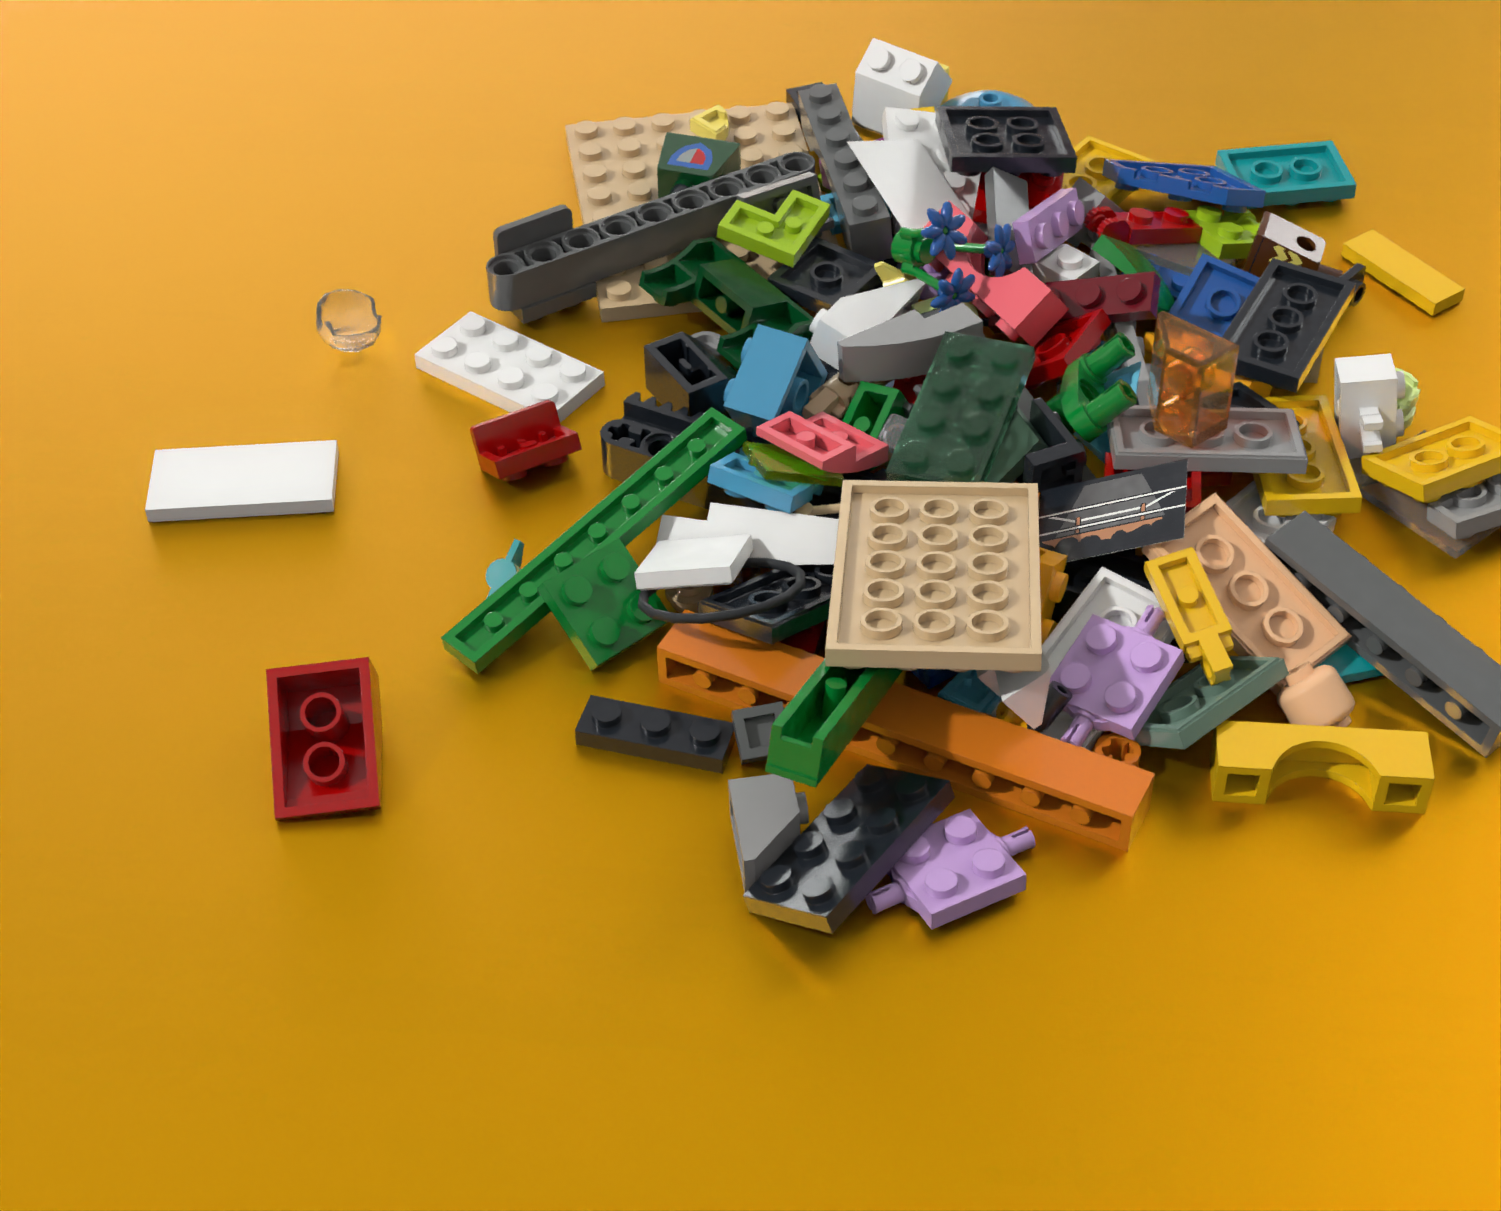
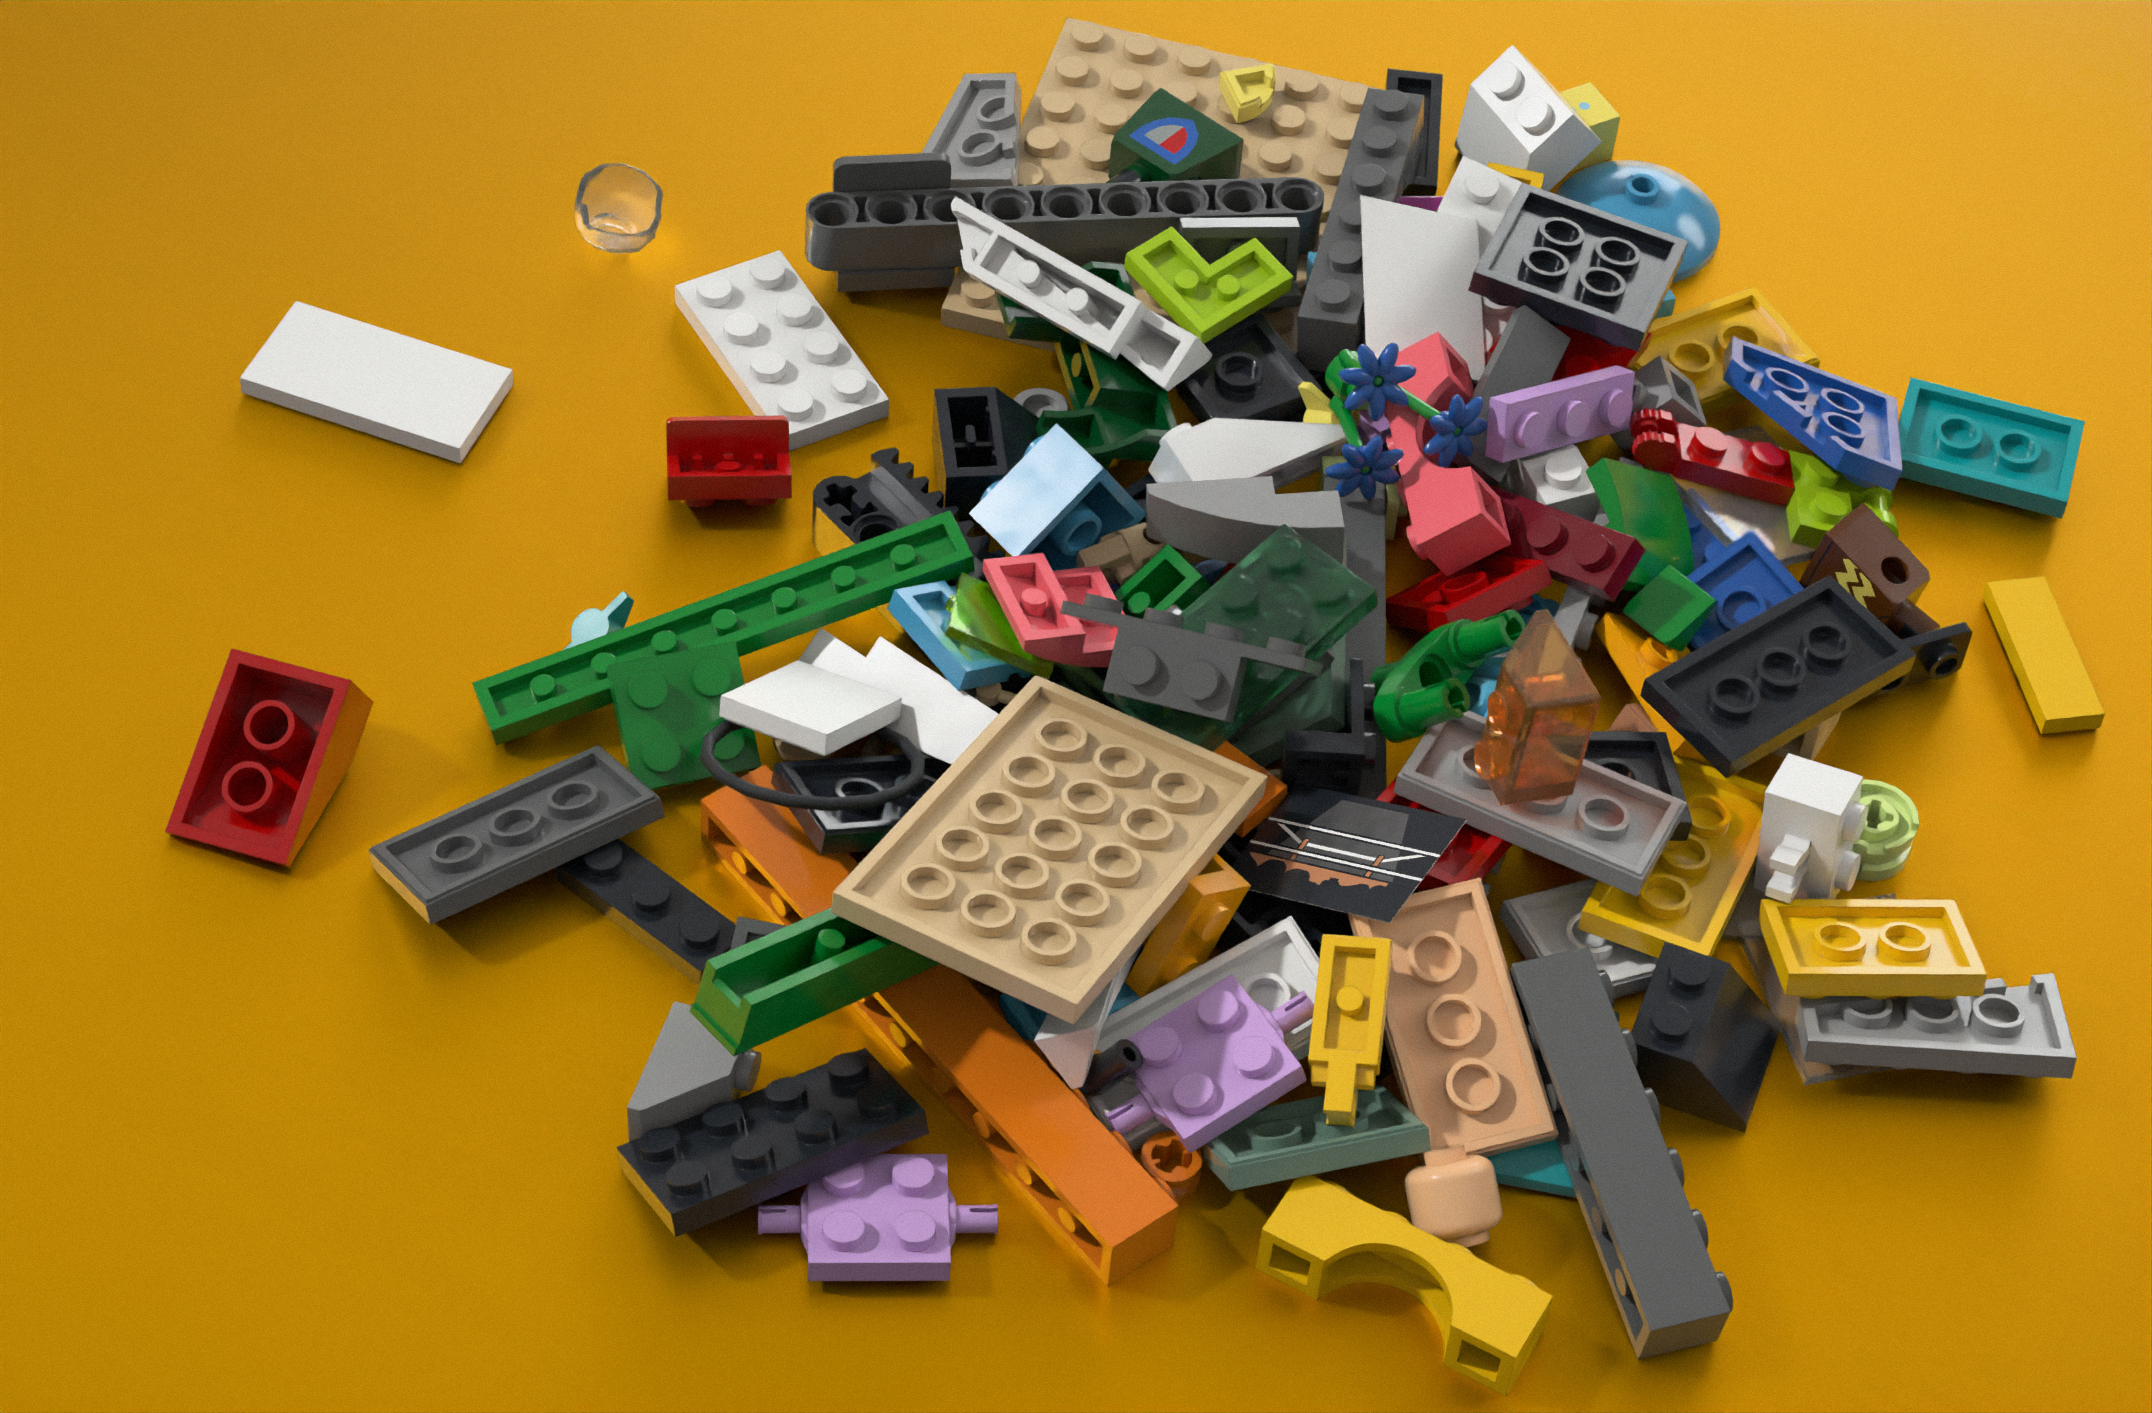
camera: 20 degrees right, 5 degrees up
none -> dark grey tile [368,745,665,925]
none -> light grey wing [922,73,1021,188]
none -> white wedge [951,196,1212,391]
none -> dark grey bracket [1060,593,1323,723]
none -> green slope [1622,565,1719,652]
none -> black slope [1631,942,1782,1133]

